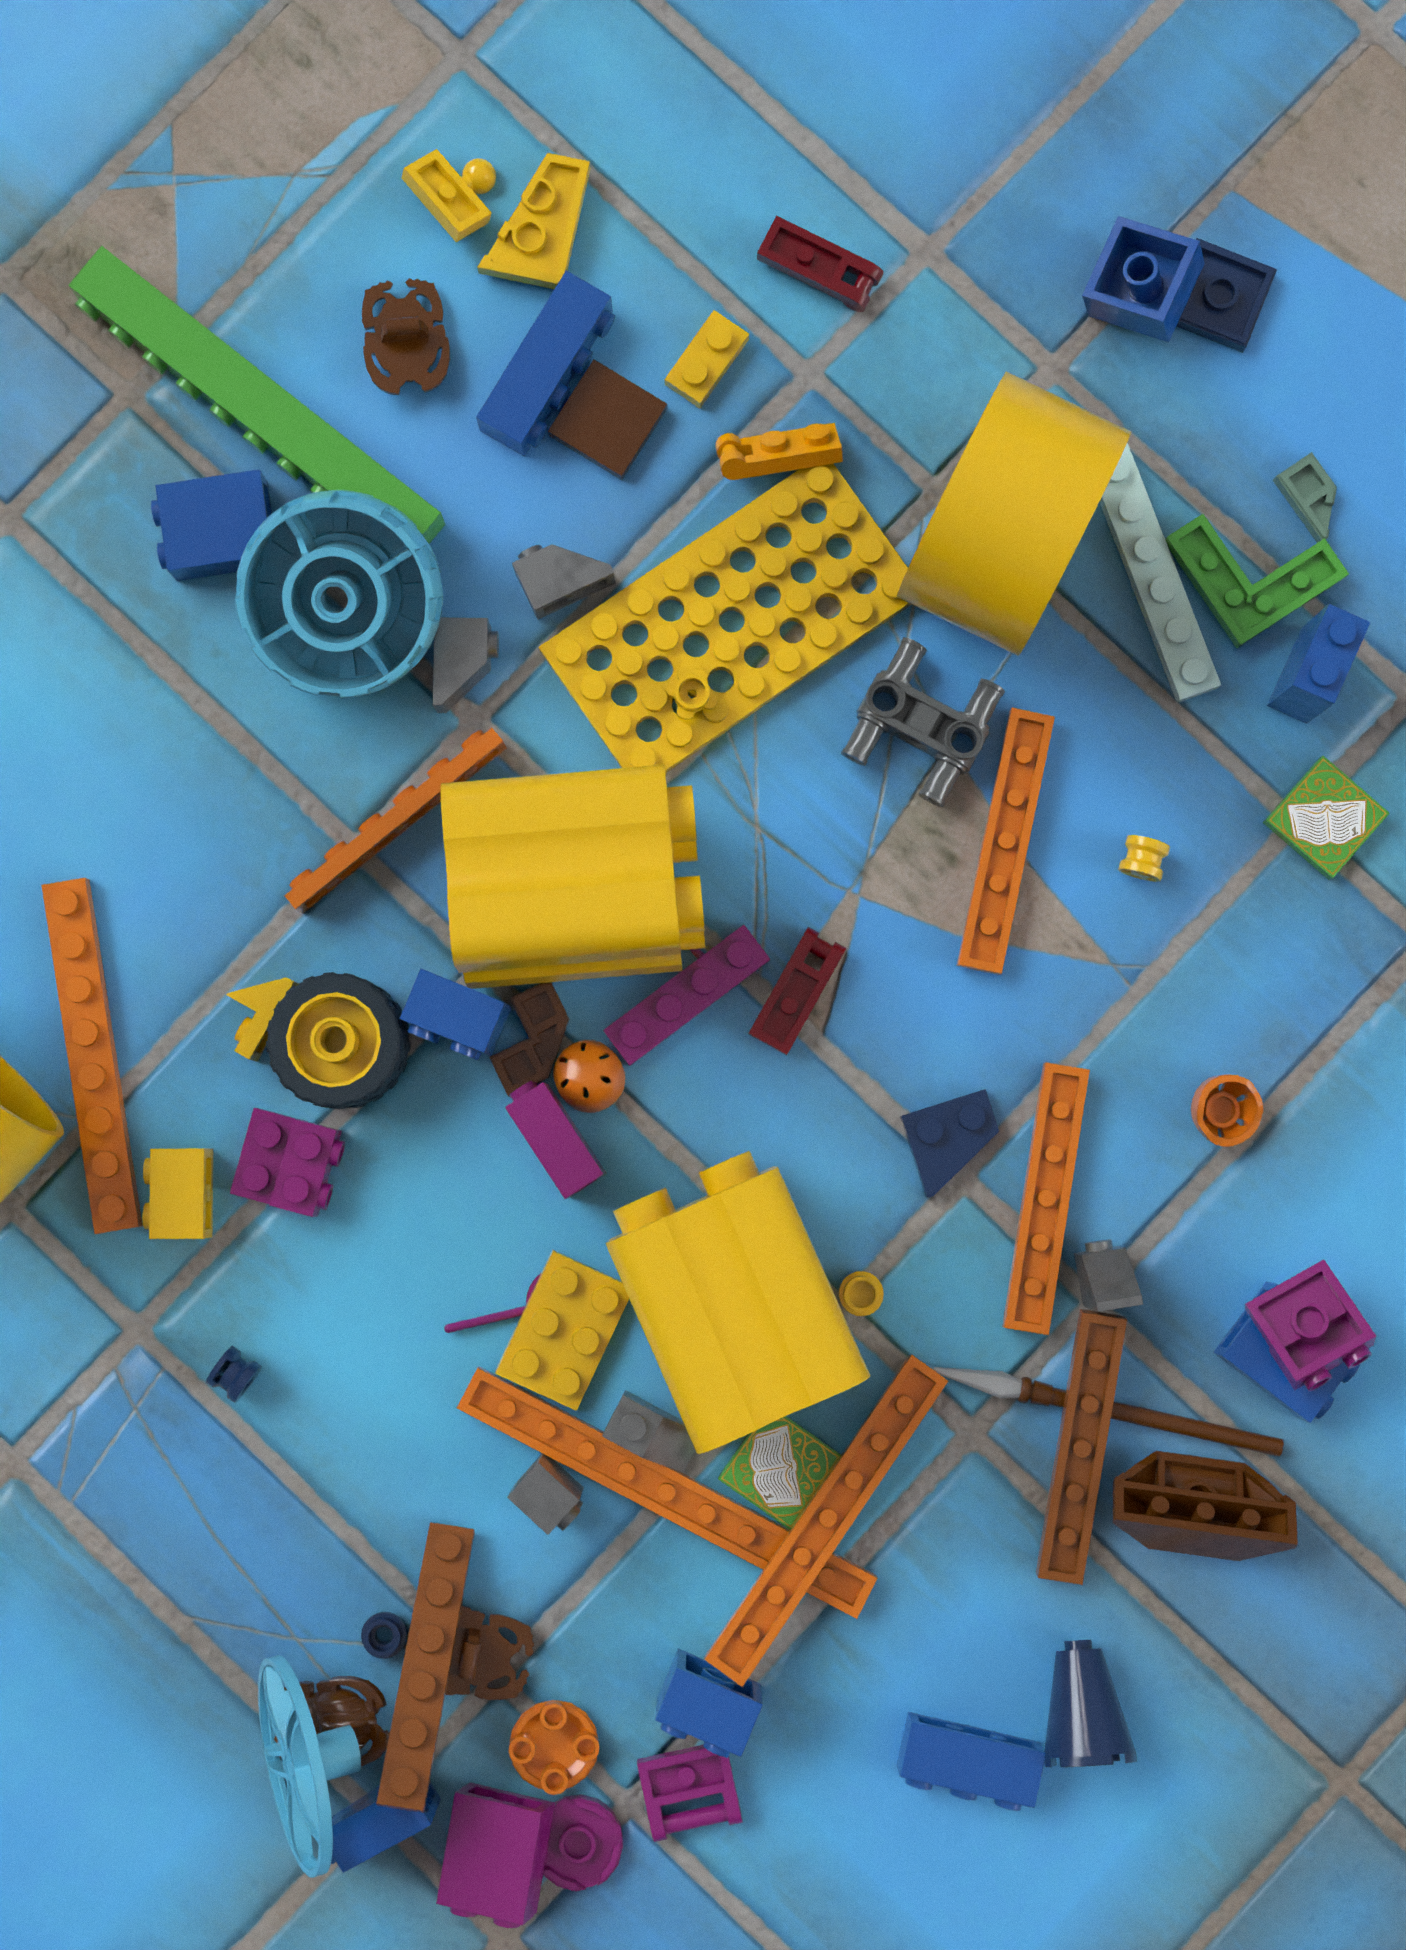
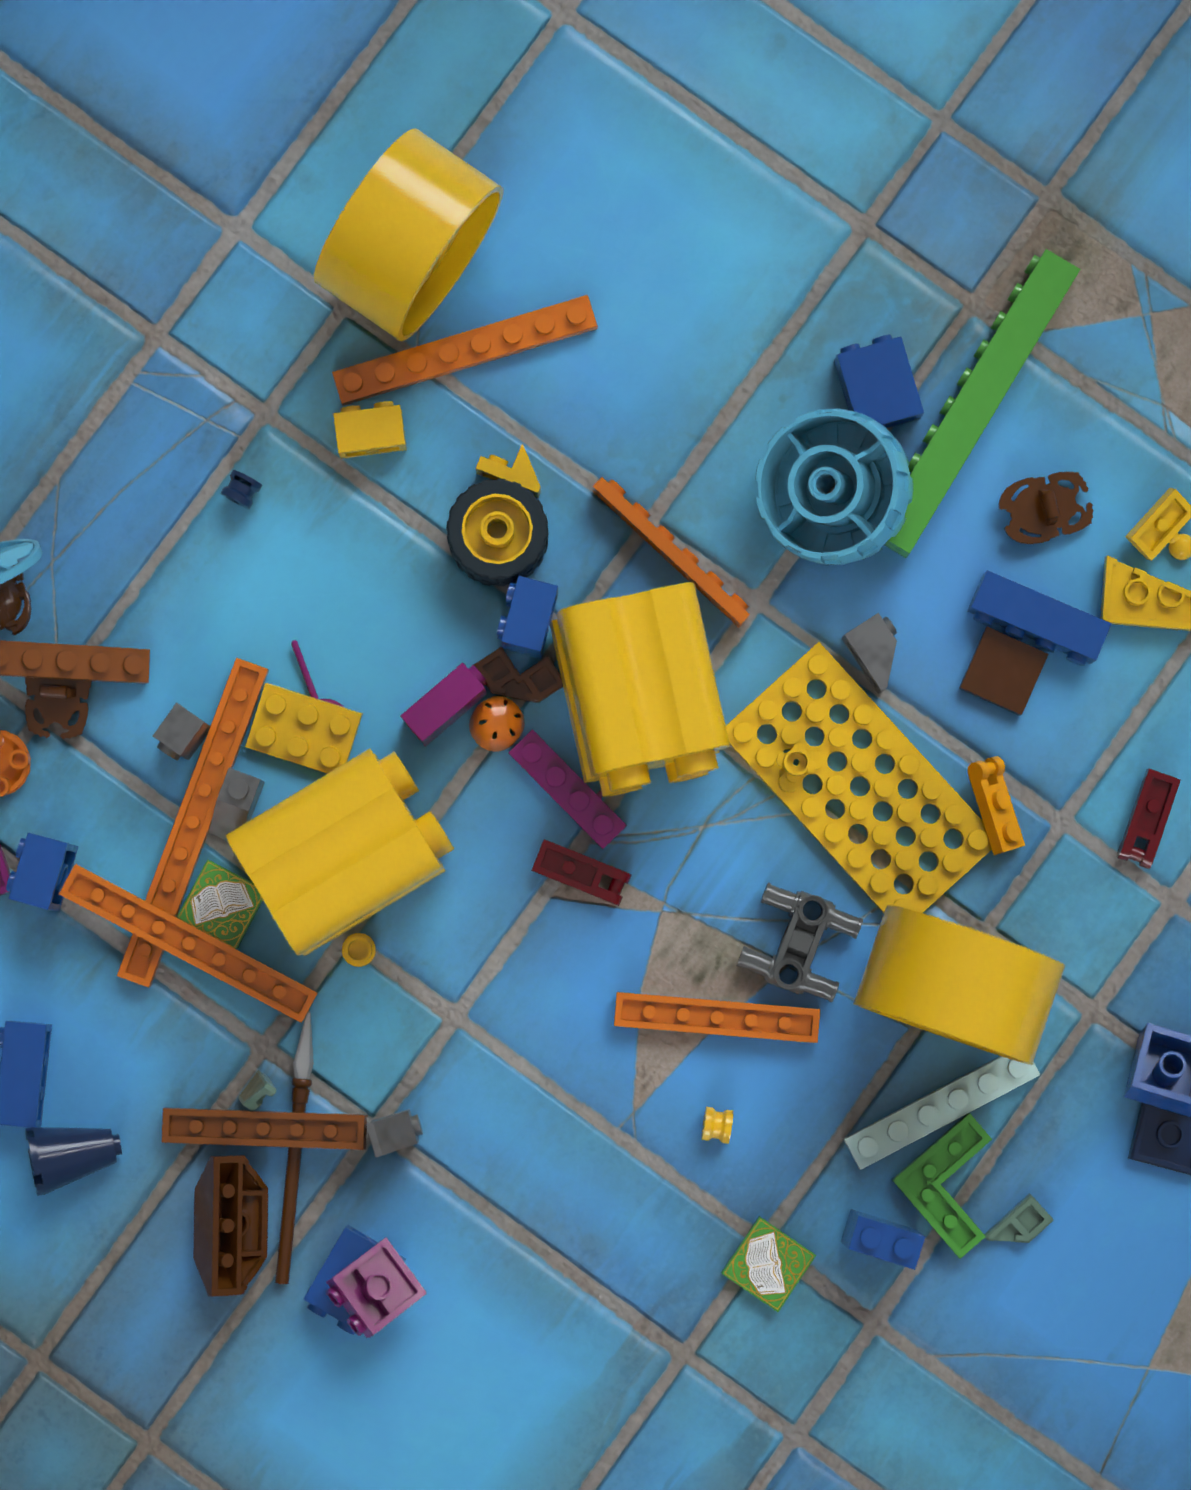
camera: 75 degrees right, 0 degrees up
magenta plate [230,1108,345,1217] -> none
dark blue plate [361,1612,407,1659] -> none
flat silver slope [433,617,499,713] -> none
yellow plate [664,310,749,409] -> none
dark blue wing [900,1089,999,1198] -> none
orange plate [1002,1062,1090,1335] -> none
orange helmet [1191,1074,1264,1147] -> none
none -> sand green tile [238,1070,277,1111]

